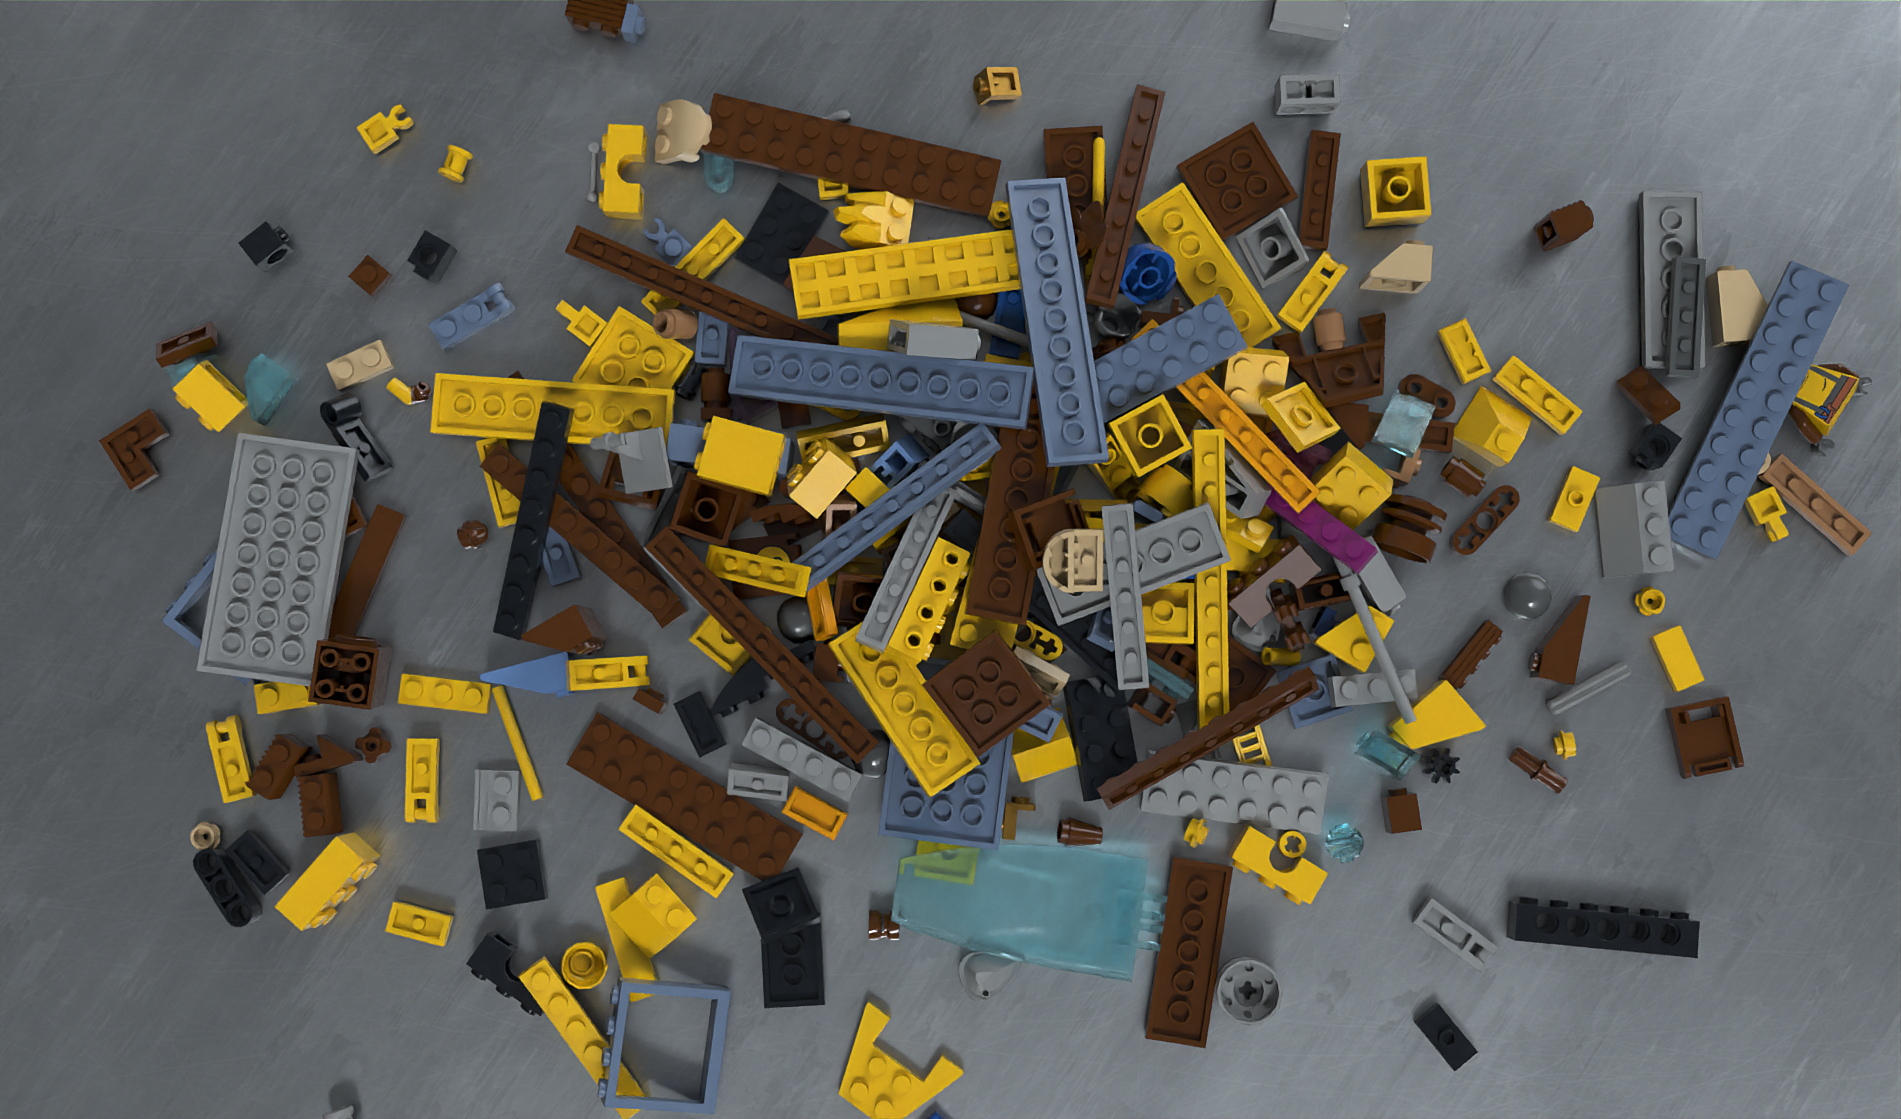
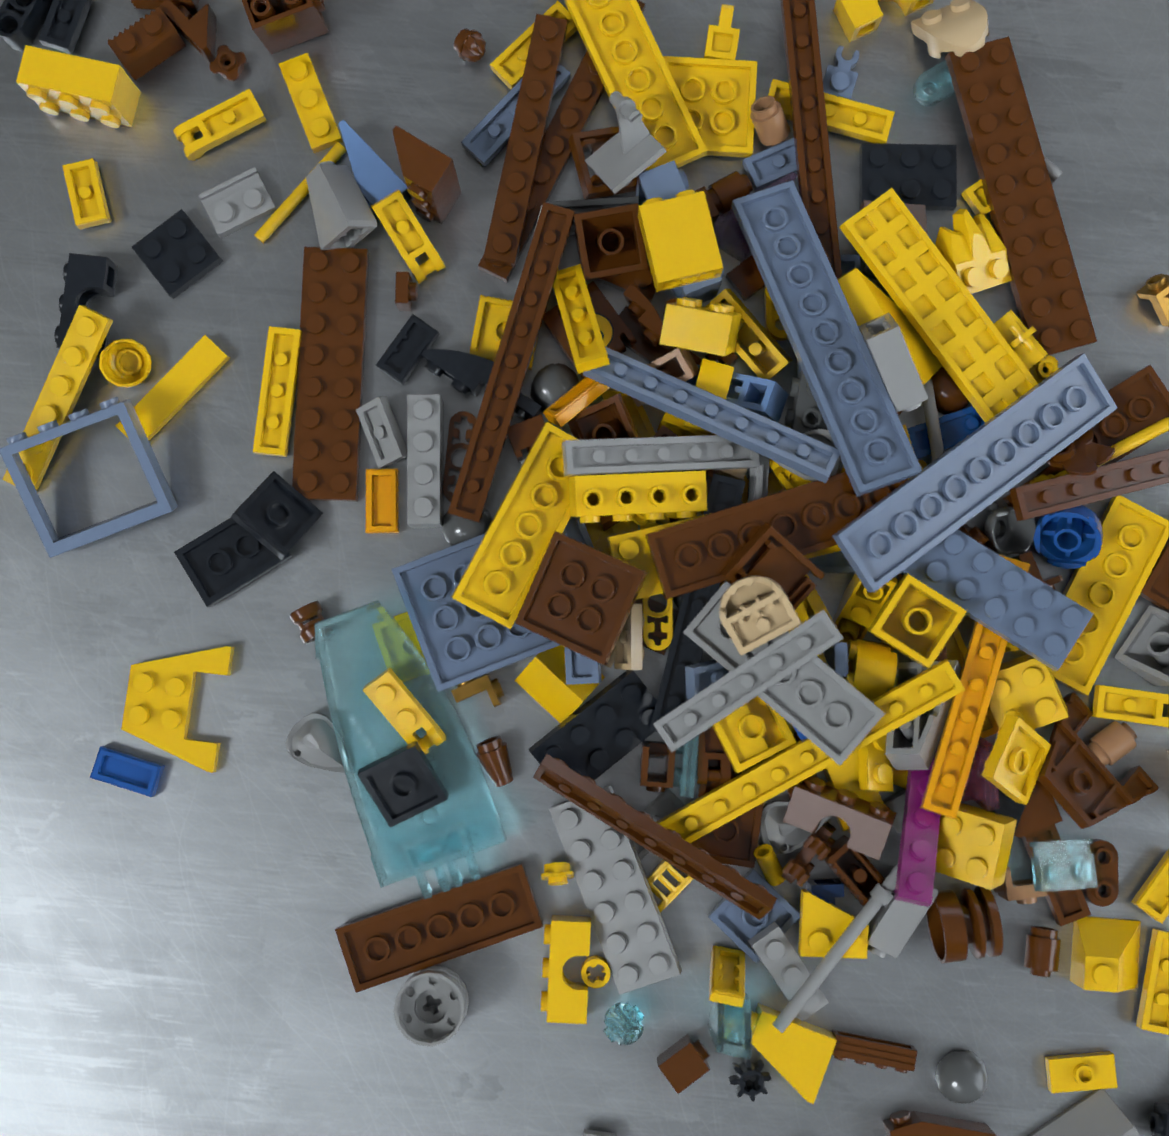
camera: 60 degrees right, 0 degrees up
black plate [493,401,574,640] -> none
yellow slope [609,873,697,959] -> none
black pin [674,361,707,401] -> none
reddish brown beam [1449,485,1520,556] -> none
none -> light grey slope [306,161,377,250]
none -> black plate [357,741,449,828]
none -> yellow plate [363,667,446,755]
none -> yellow plate [709,945,745,1008]
none -> yellow hips [994,310,1048,370]

